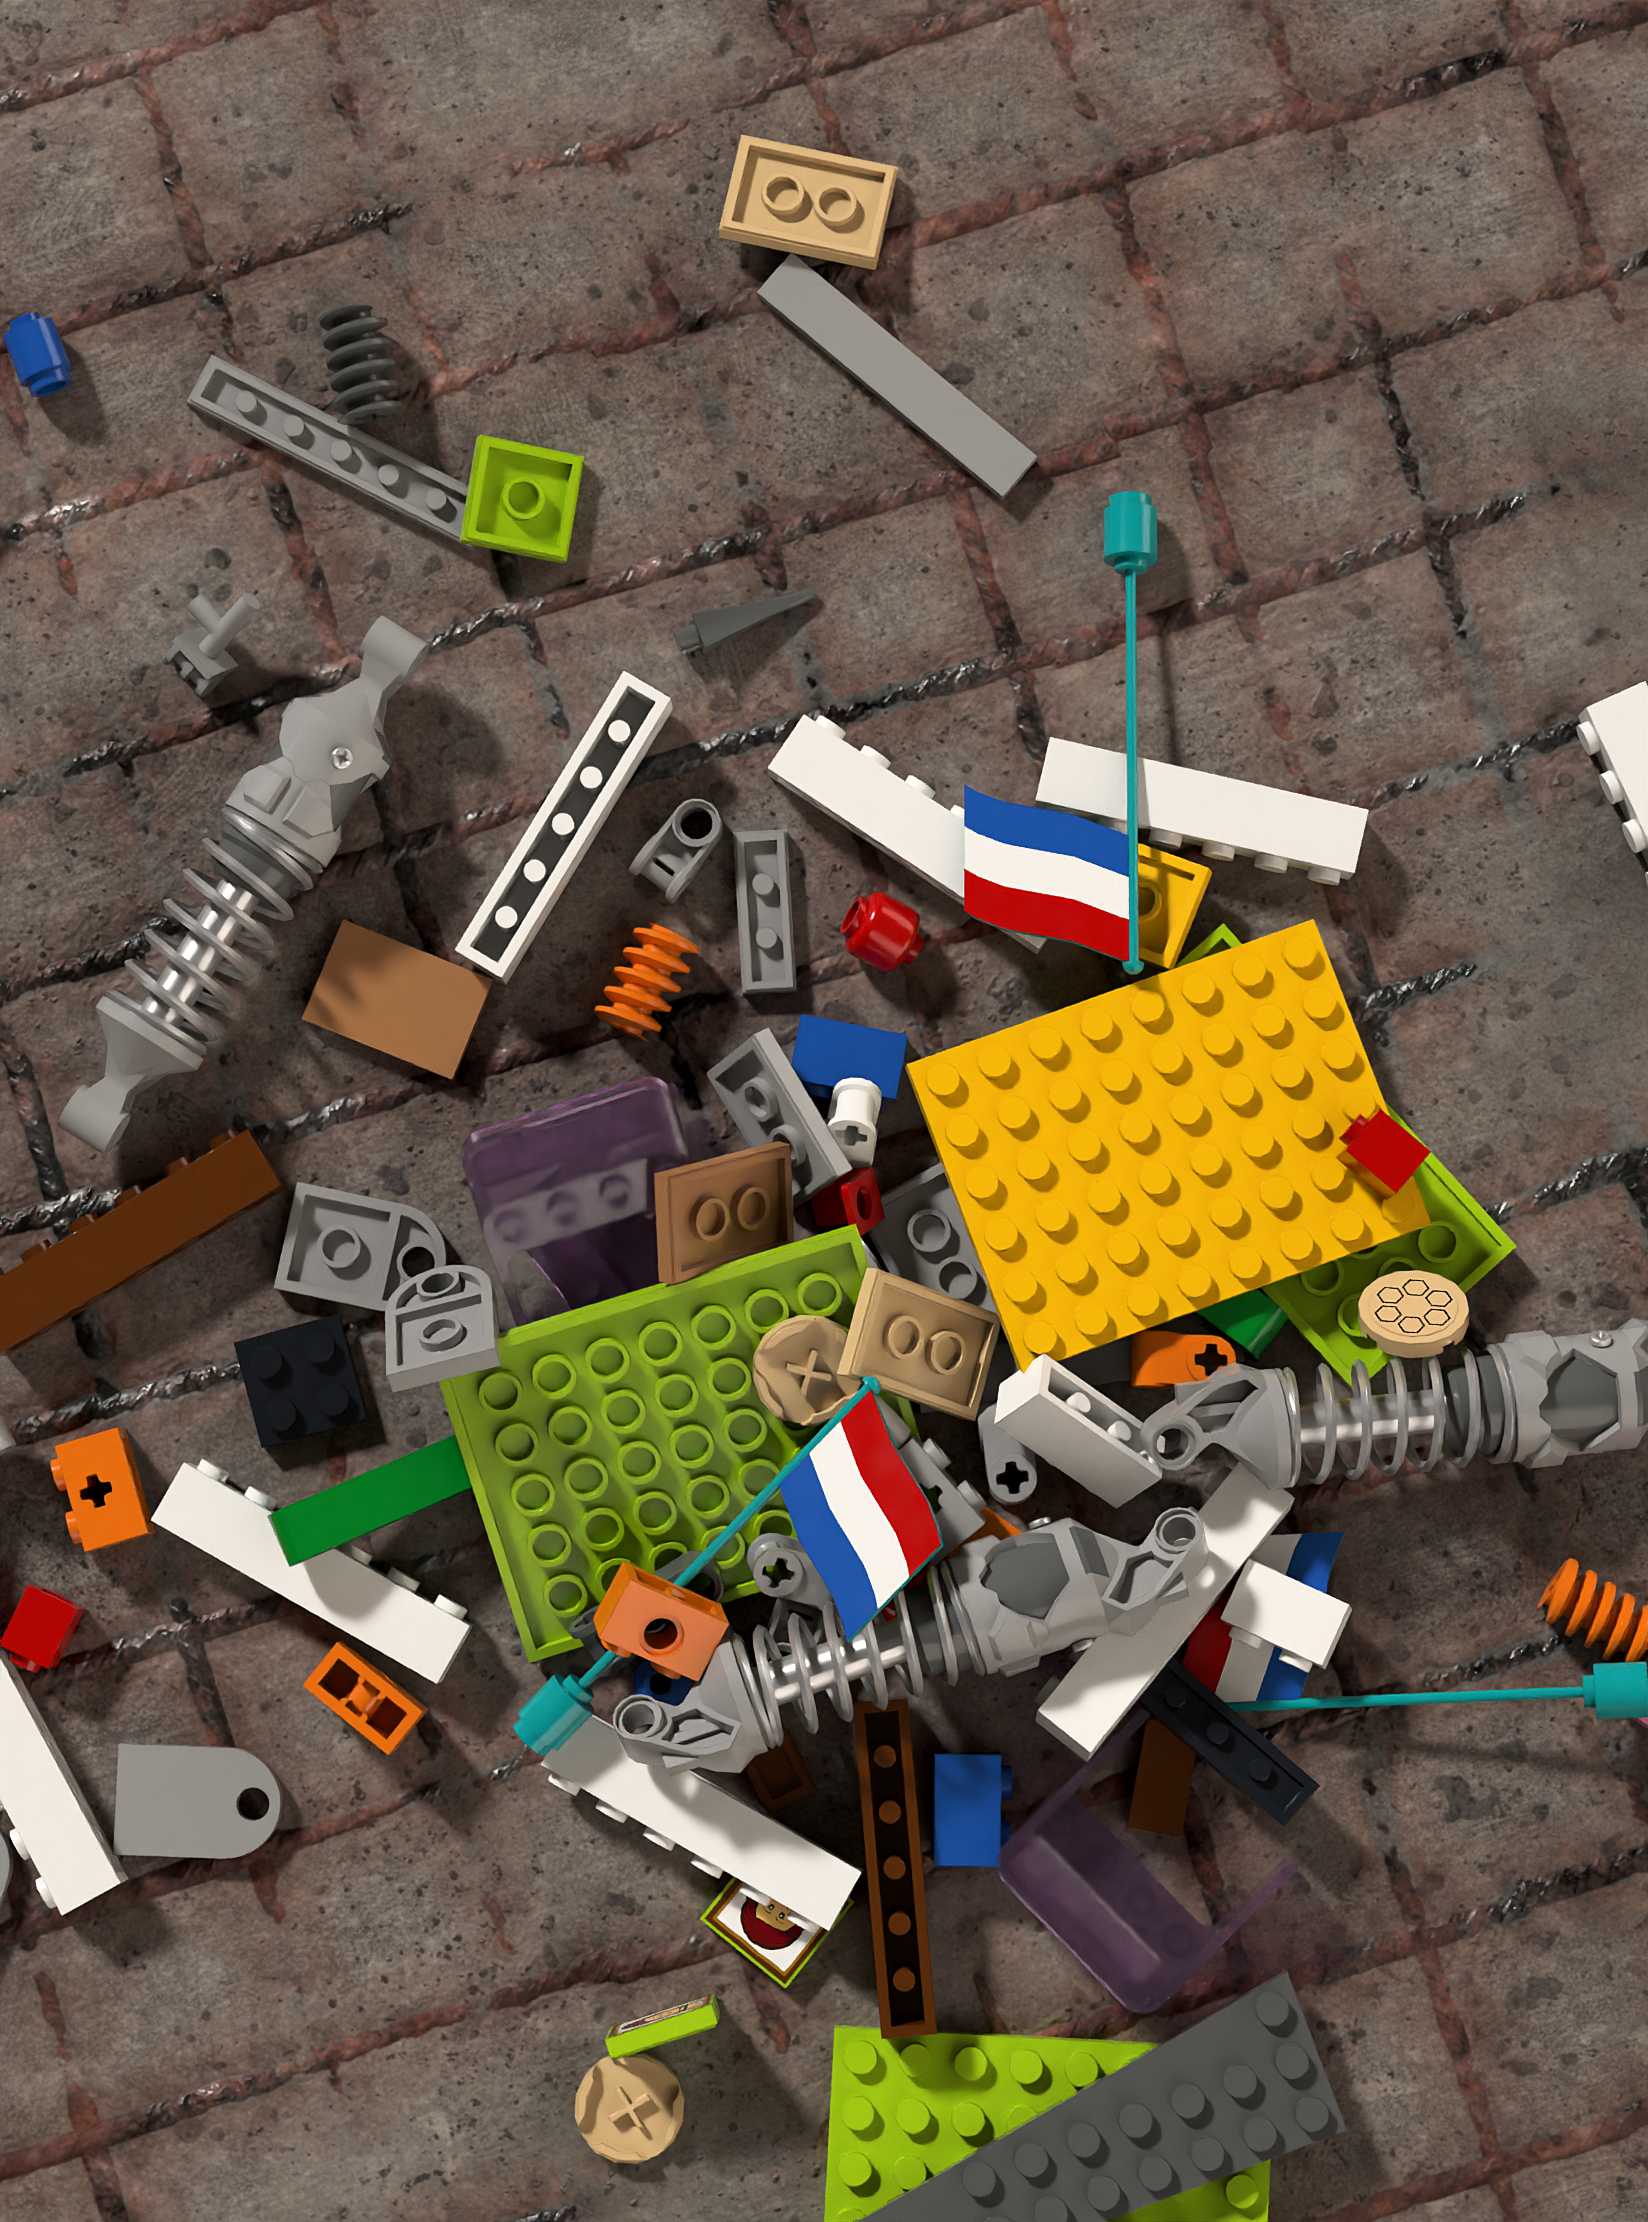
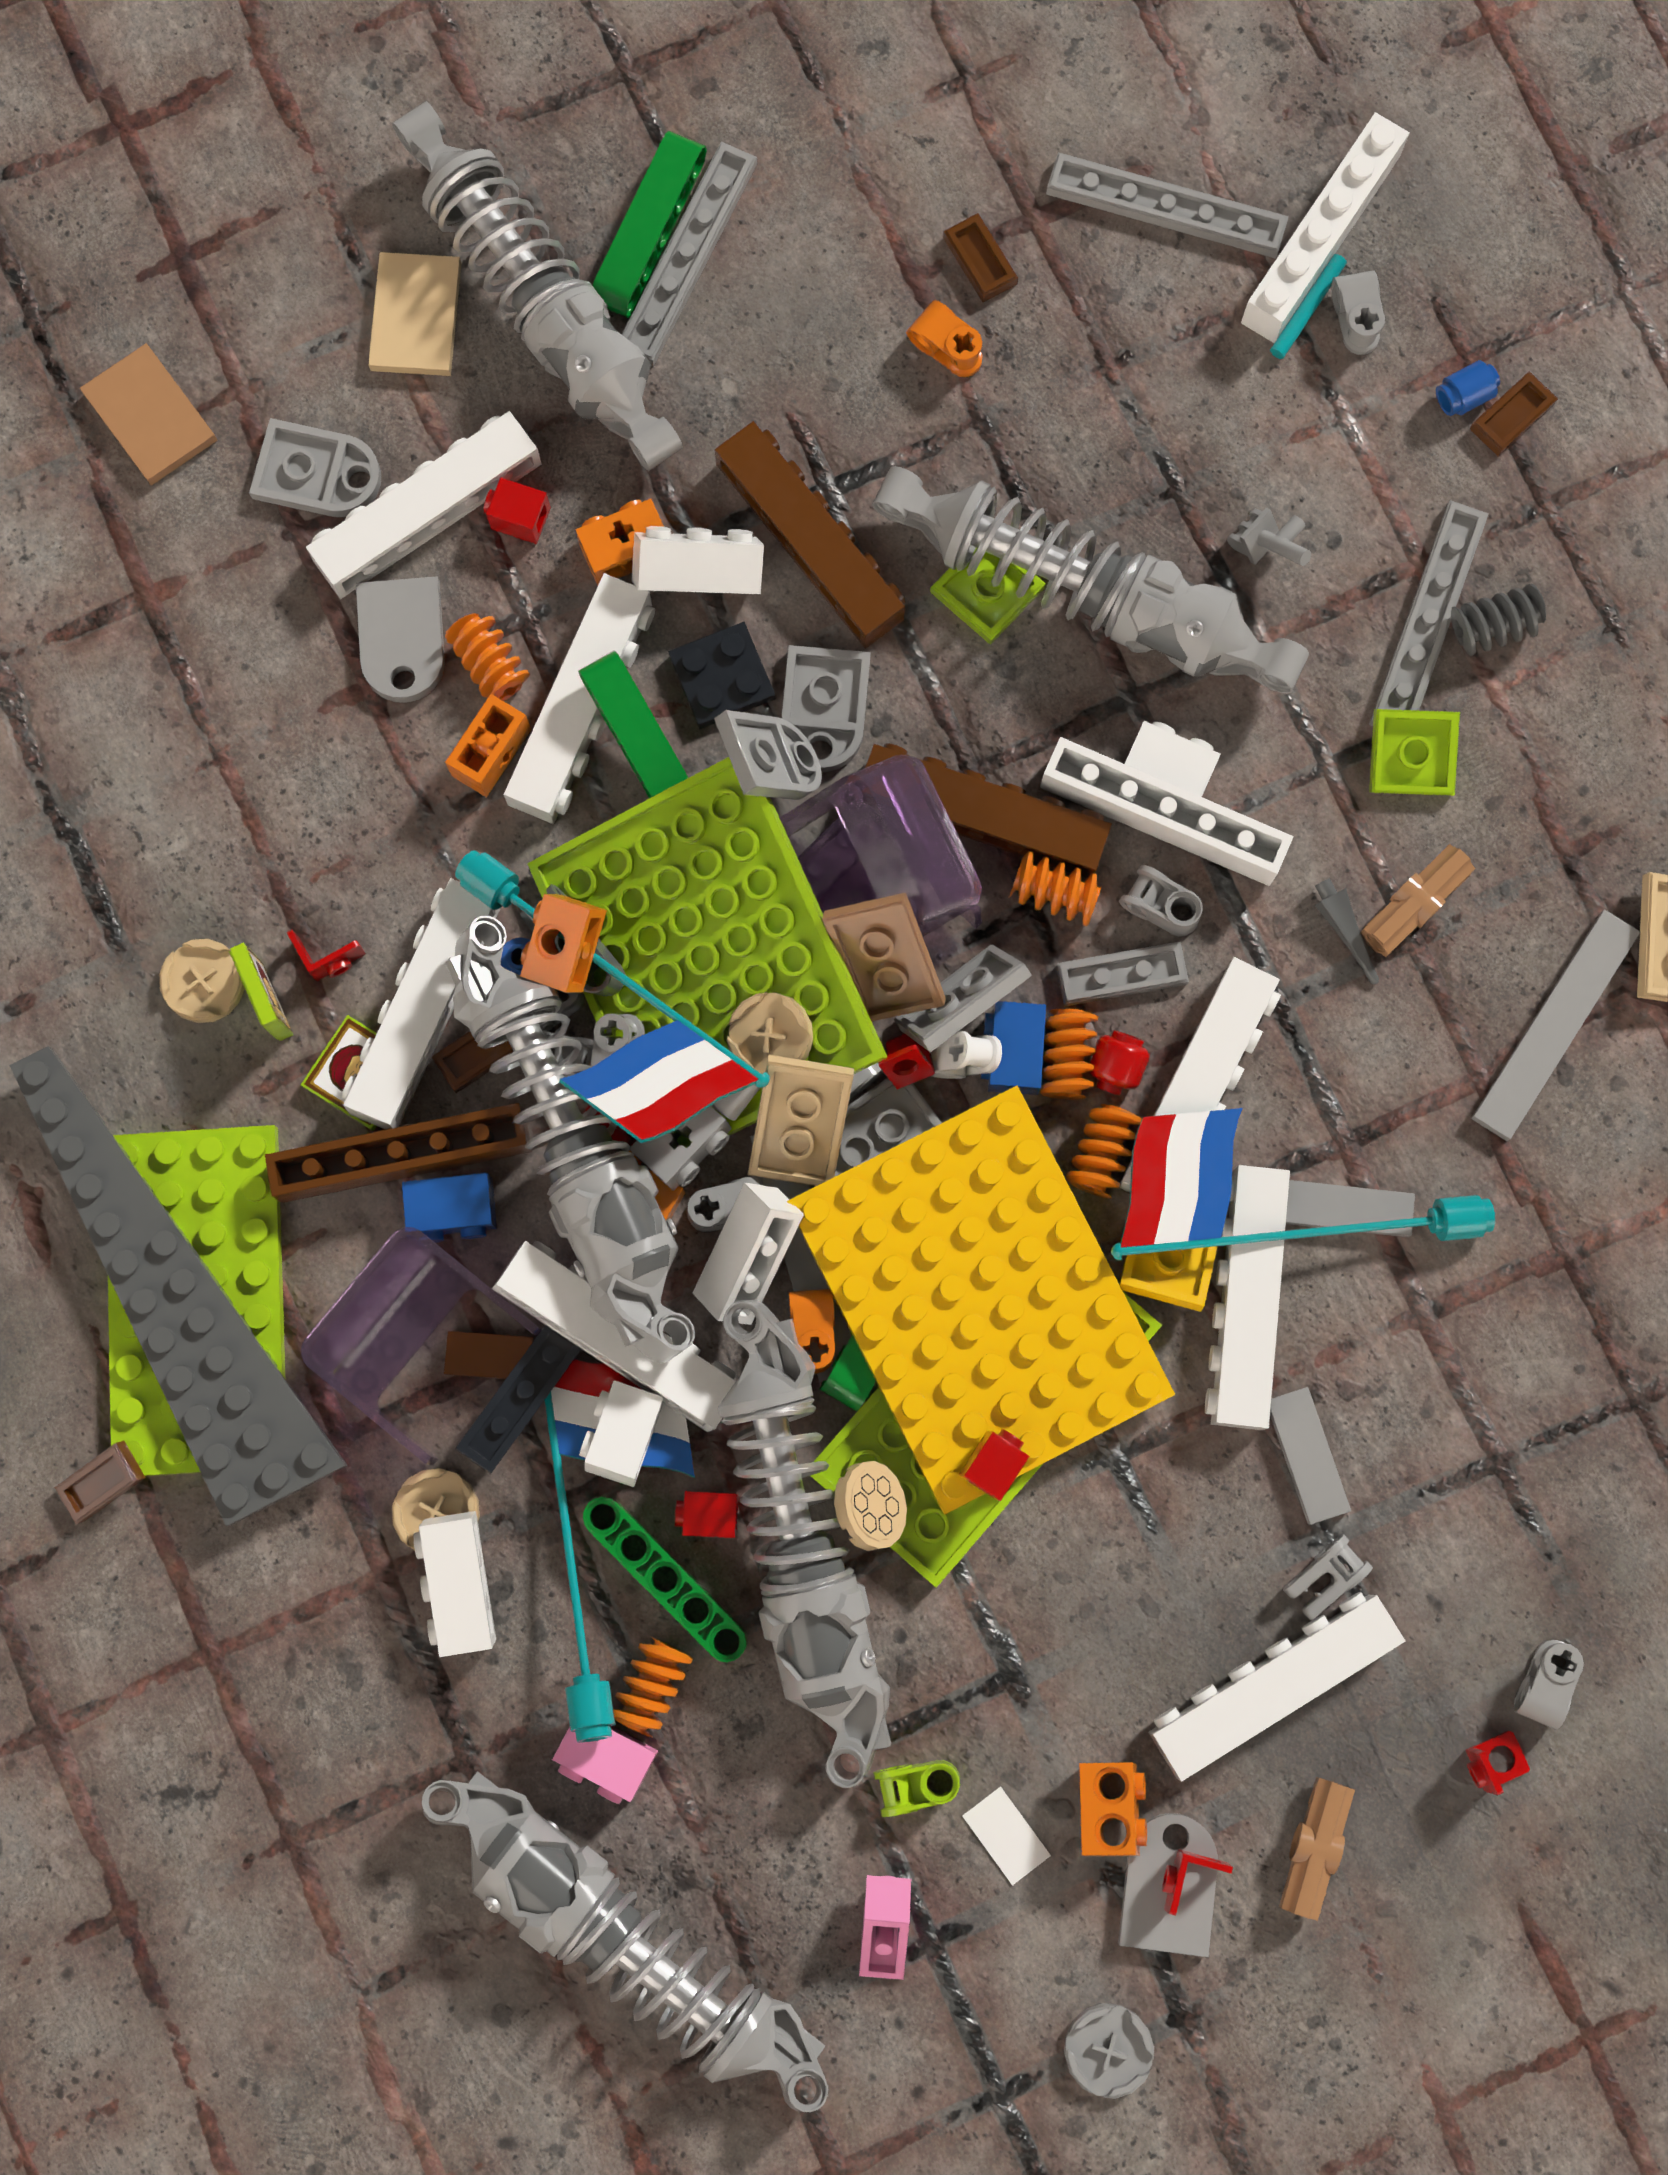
camera: 80 degrees right, 5 degrees down
medium nougat tile [302,919,494,1081] -> none
none -> red bracket [287,930,366,981]
none -> tan tile [392,1468,480,1551]
none -> white brick [414,1511,496,1657]
none -> orange piece [445,613,530,701]
none -> green beam [583,1497,748,1663]
none -> white brick [632,526,764,594]
none -> red brick [675,1491,739,1538]
none -> reddish brown brick [857,743,1112,878]
none -> lime tile [930,548,1046,645]
none -> orange piece [1040,1009,1098,1100]
none -> orange piece [1066,1104,1142,1199]
none -> white brick [1125,721,1221,797]
none -> light grey tile [1270,1387,1351,1525]
none -> light grey piece [1283,1534,1373,1620]
none -> light grey tile [1286,1180,1415,1237]
none -> medium nougat piece [1360,844,1475,957]
none -> reddish brown tile [1470,371,1558,457]

